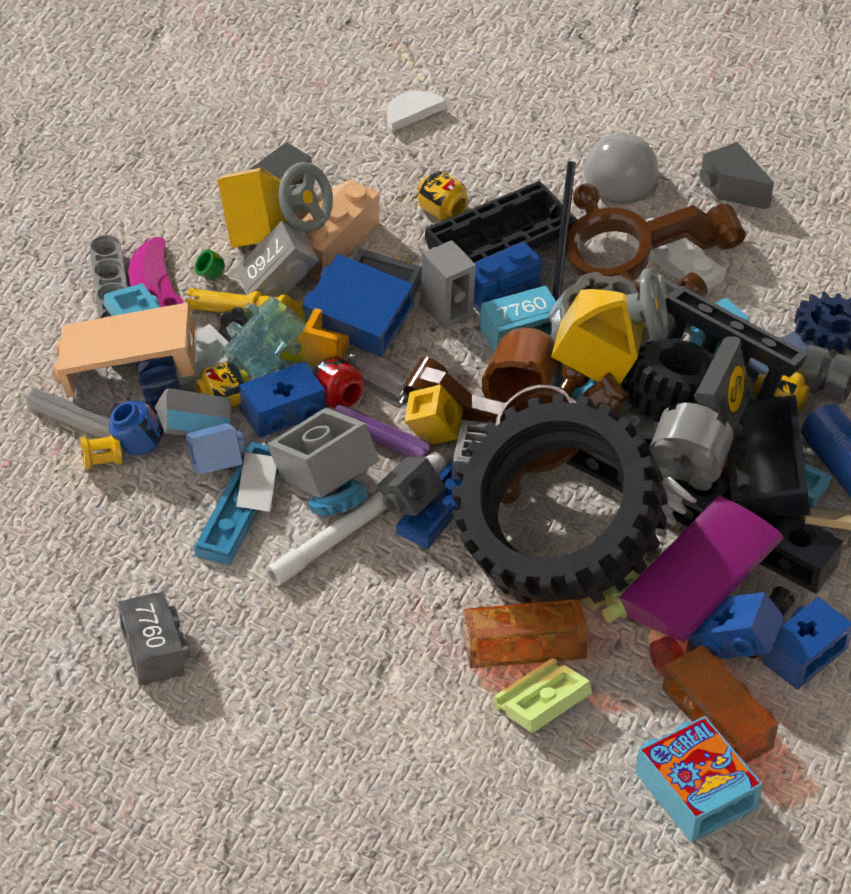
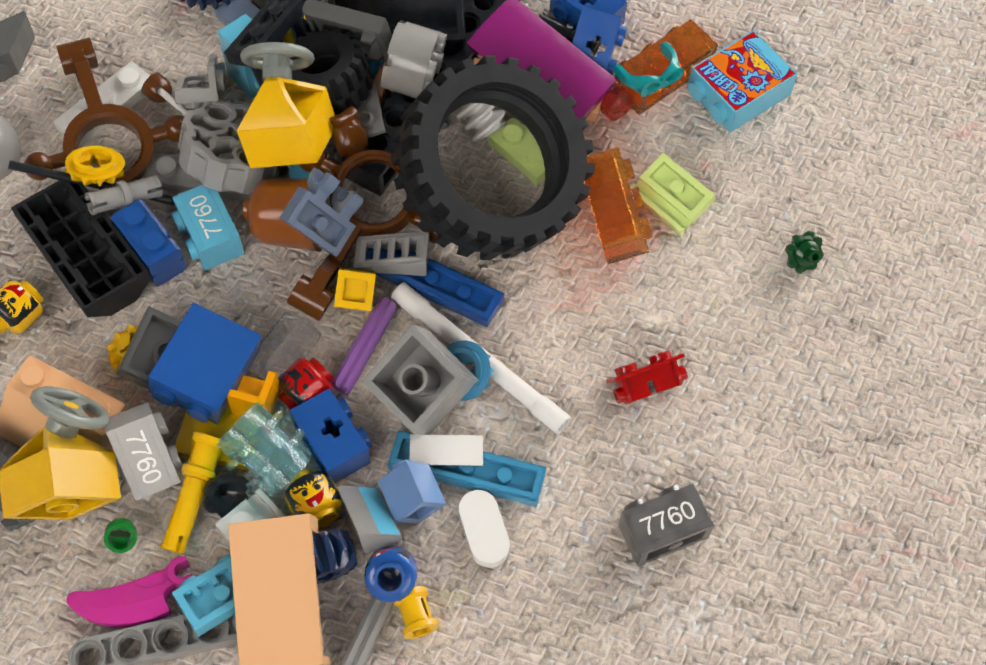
camera: 95 degrees left, 15 degrees up
dark grey brick [376,457,446,516] -> none
light grey brick [421,240,476,329] -> none
none -> yellow gear [65,146,125,187]
none -> light grey pin [85,174,163,215]
none -> sand blue plate [279,167,364,257]
none -> white tile [459,490,510,568]
none -> red hinge [606,350,688,405]
none -> teal cap [613,41,684,97]
none -> dark green plant [785,231,824,274]

